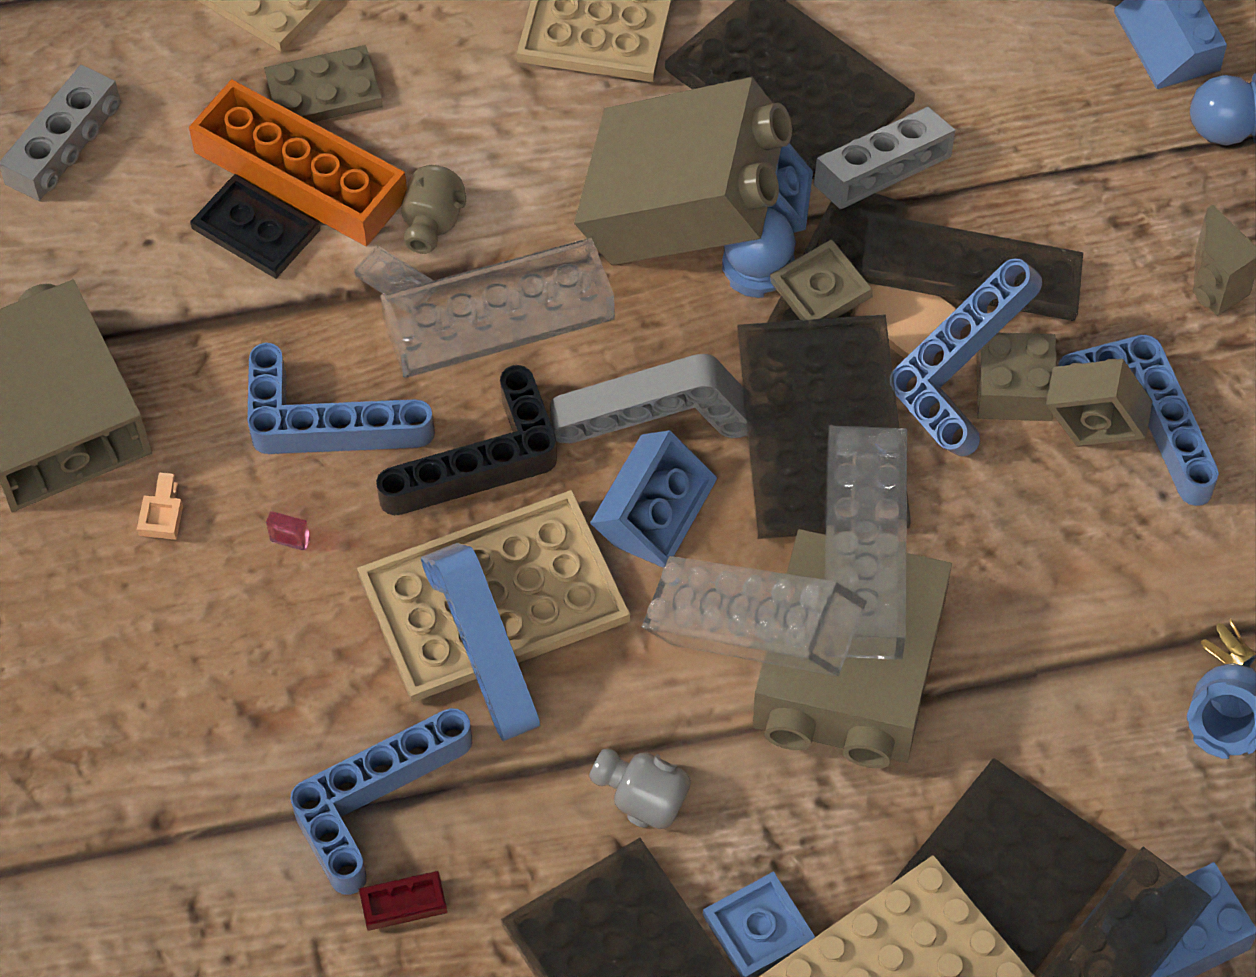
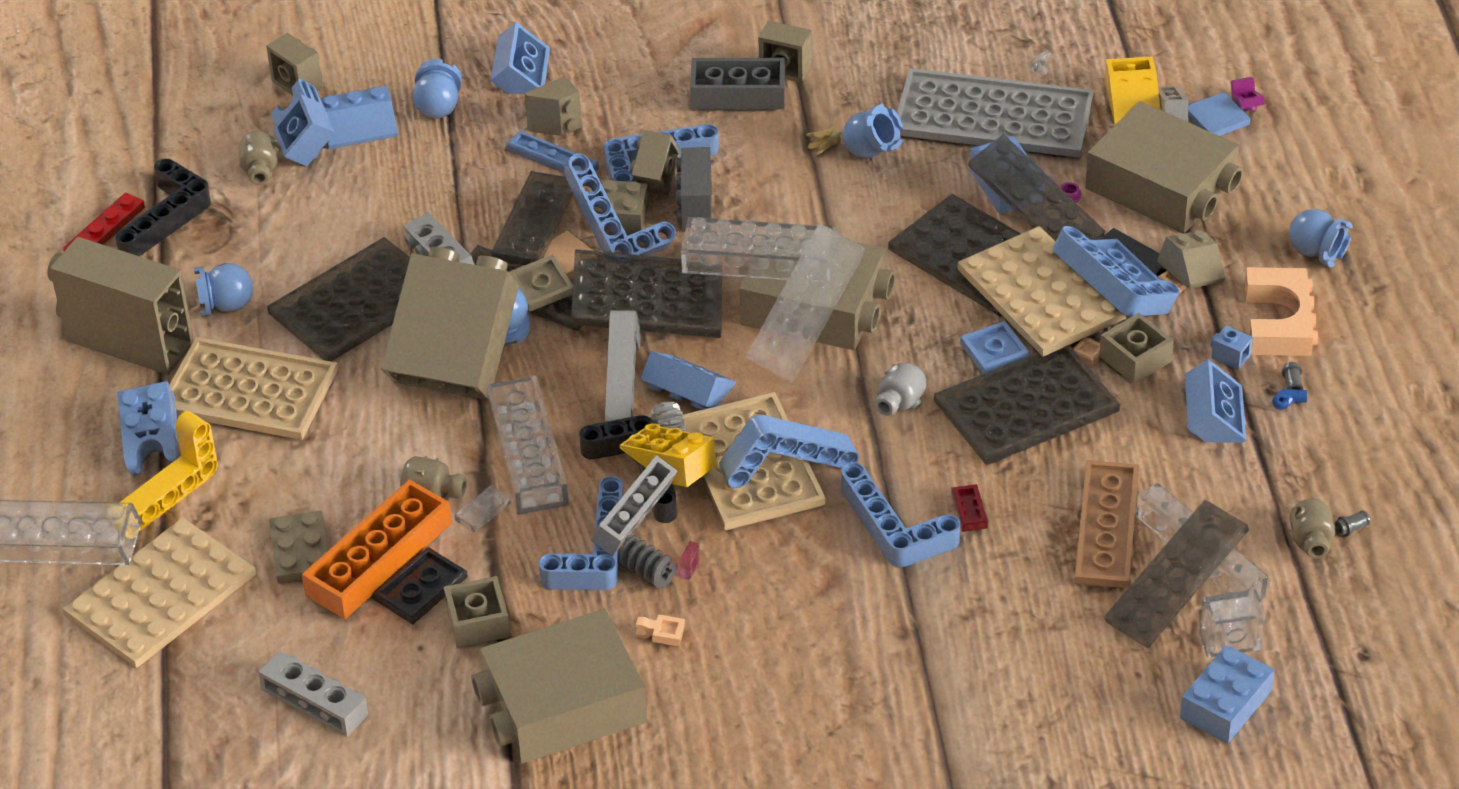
camera: 85 degrees left, 15 degrees down
none -> dark tan brick [444,576,510,648]
none -> medium blue tile [507,131,599,173]
none -> light grey brick [591,455,678,556]
none -> dark grey piece [619,535,678,589]
none -> yellow slope [620,423,717,487]
none -> light grey gear [651,401,686,431]
none -> dark grey brick [676,147,712,232]

